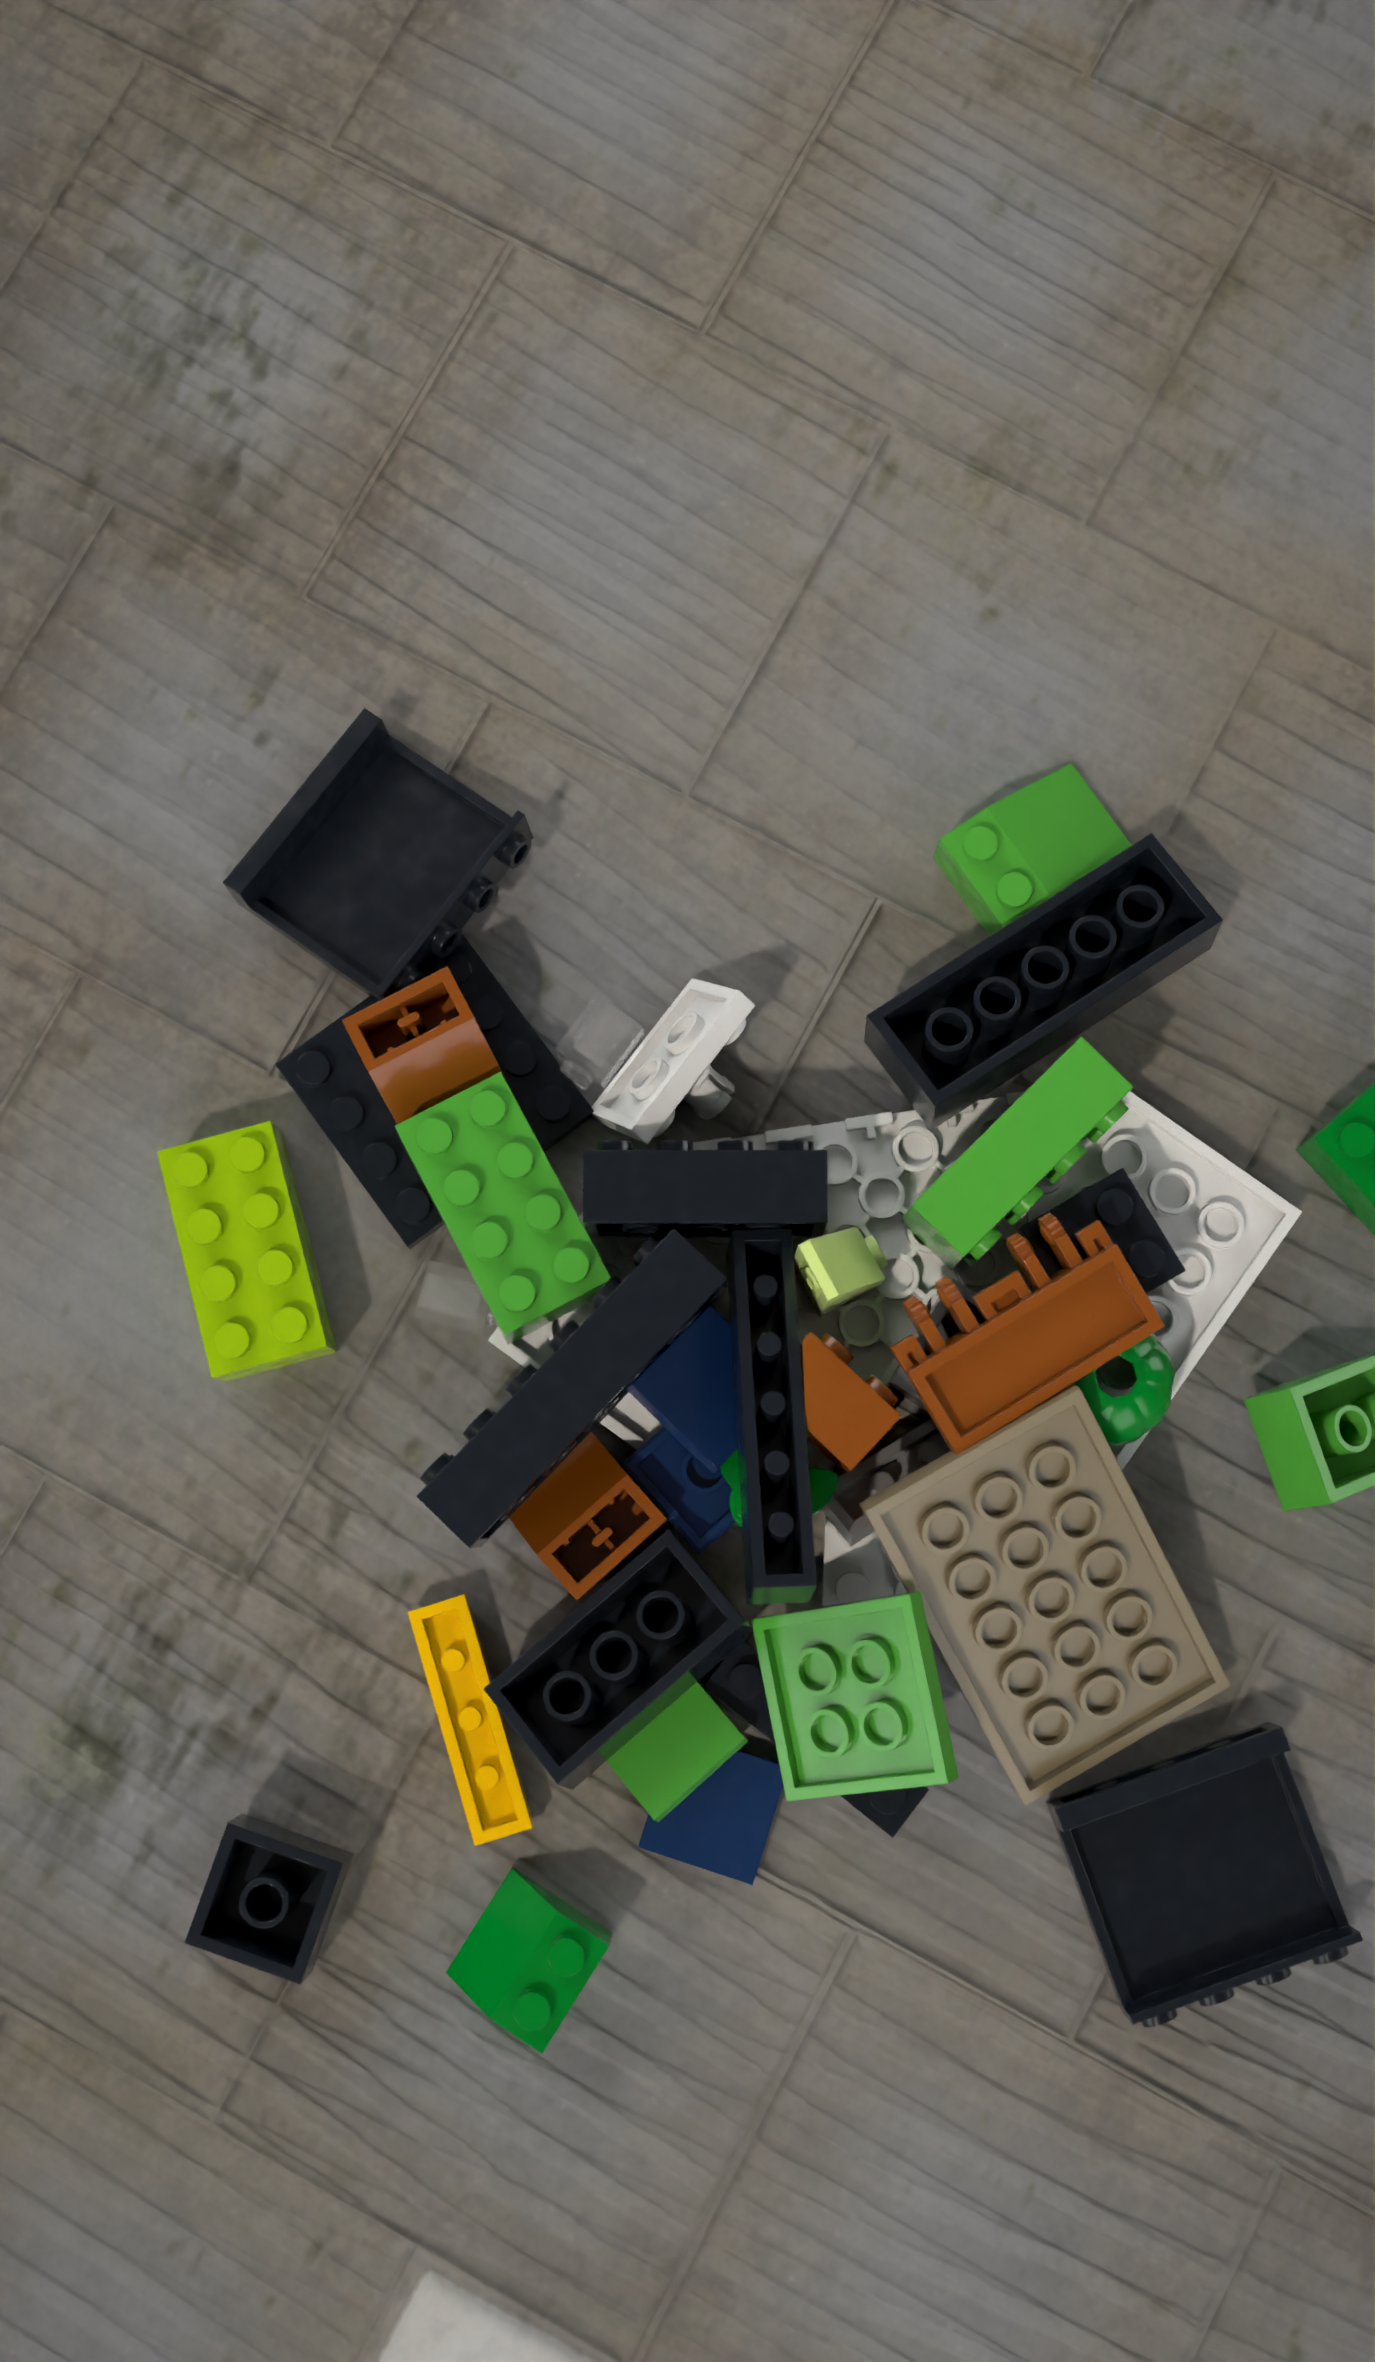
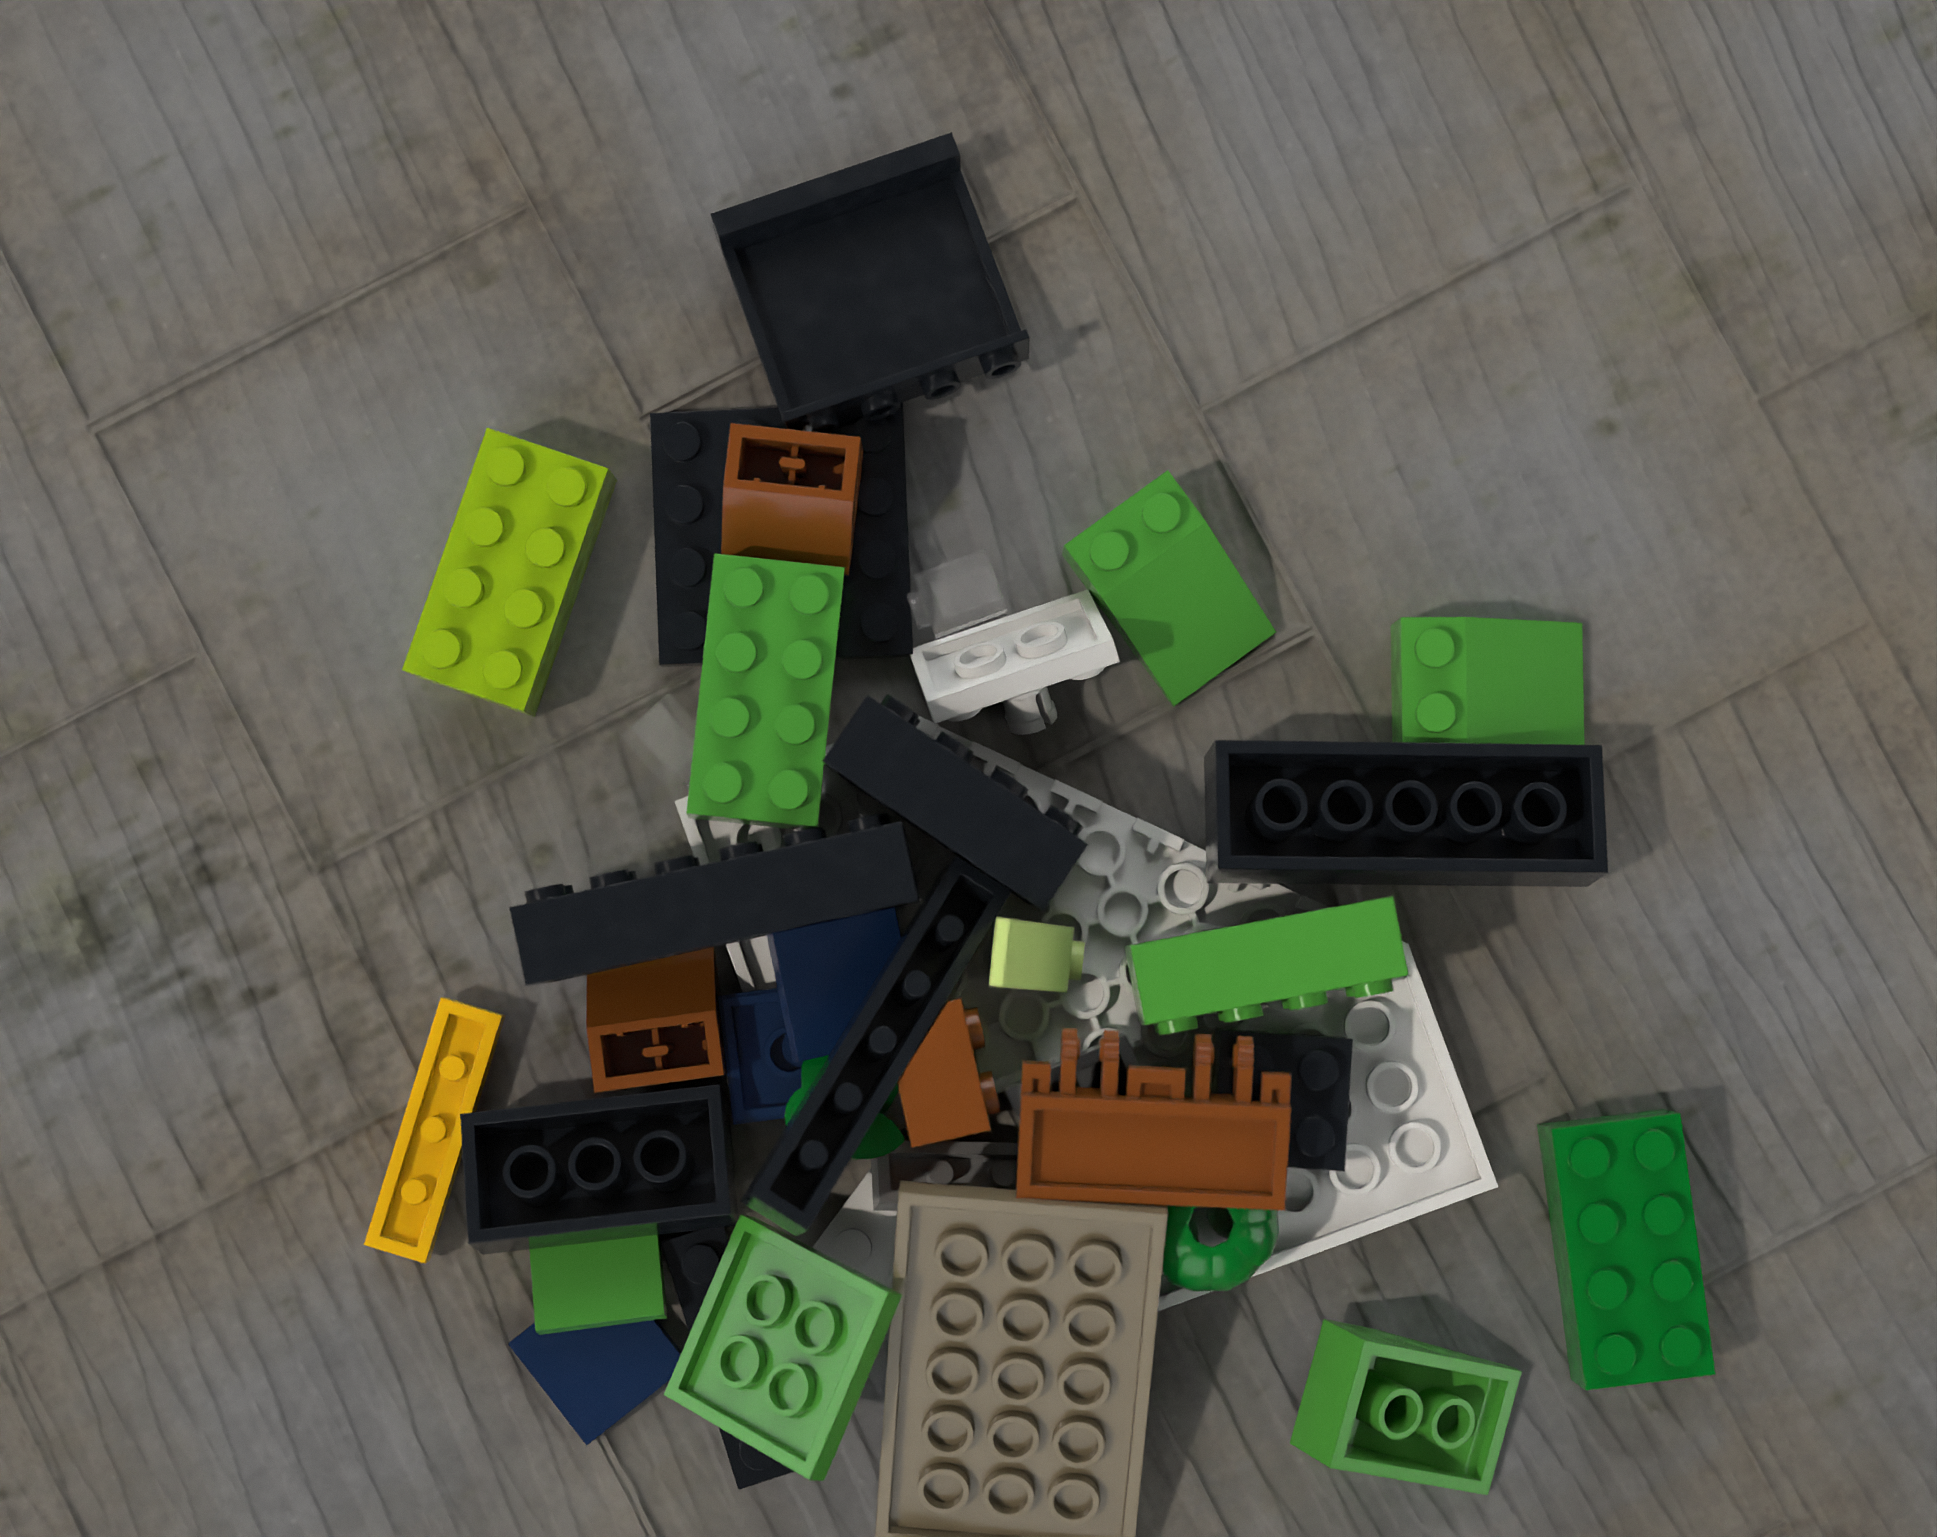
camera: 35 degrees right, 5 degrees up
black brick [185,1814,354,1985] -> none
green slope [445,1866,612,2054] -> none
none -> bright green slope [1062,470,1276,707]

